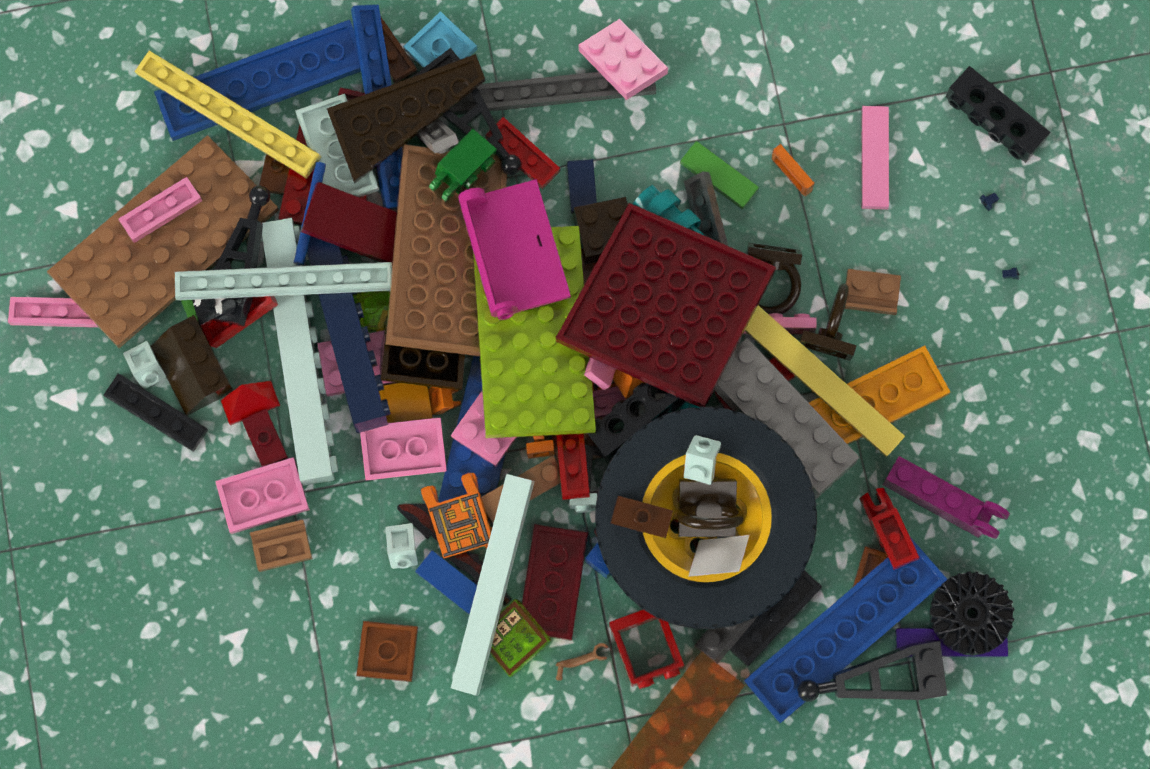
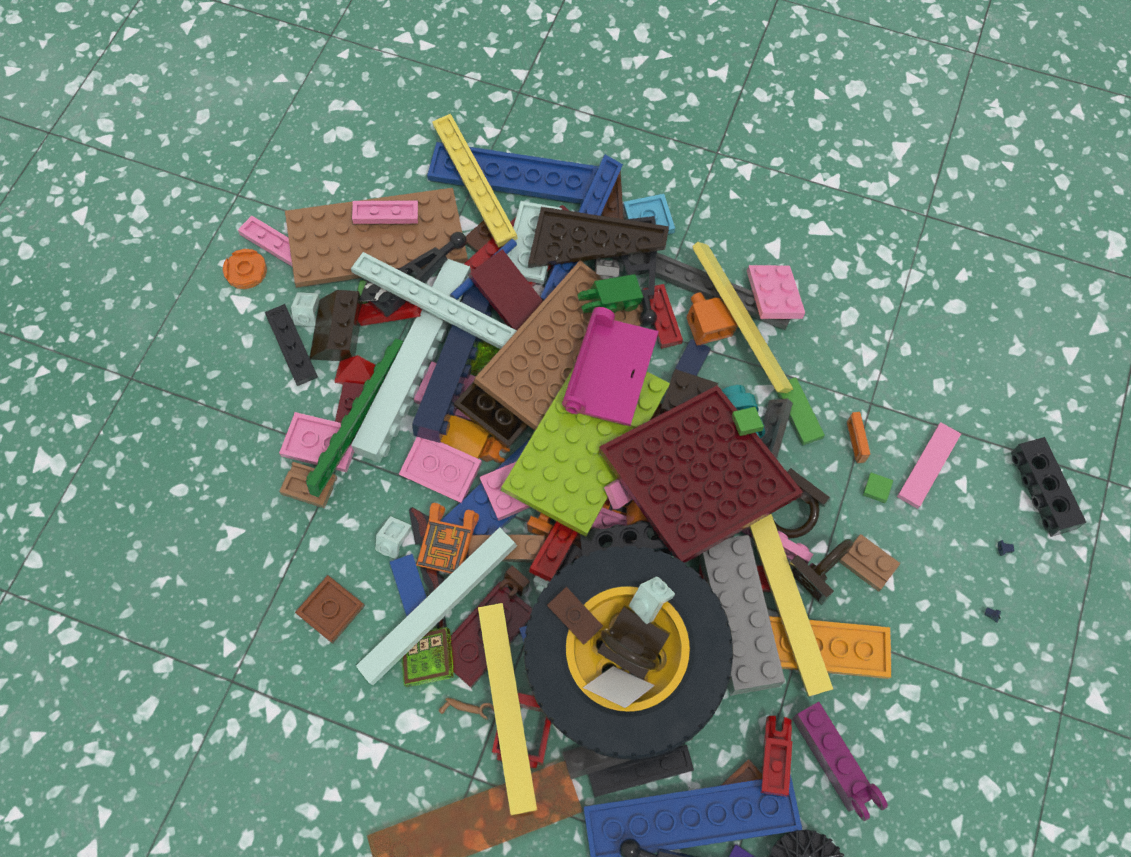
camera: 30 degrees right, 10 degrees down
none -> orange tile [222,249,267,289]
none -> green plate [306,338,403,498]
none -> light yellow tile [478,603,537,816]
none -> reddish brown tile [499,565,530,599]
none -> orange torso [687,292,738,346]
none -> light yellow tile [692,242,793,393]
none -> bright green tile [732,407,764,436]
none -> bright green tile [863,472,893,503]

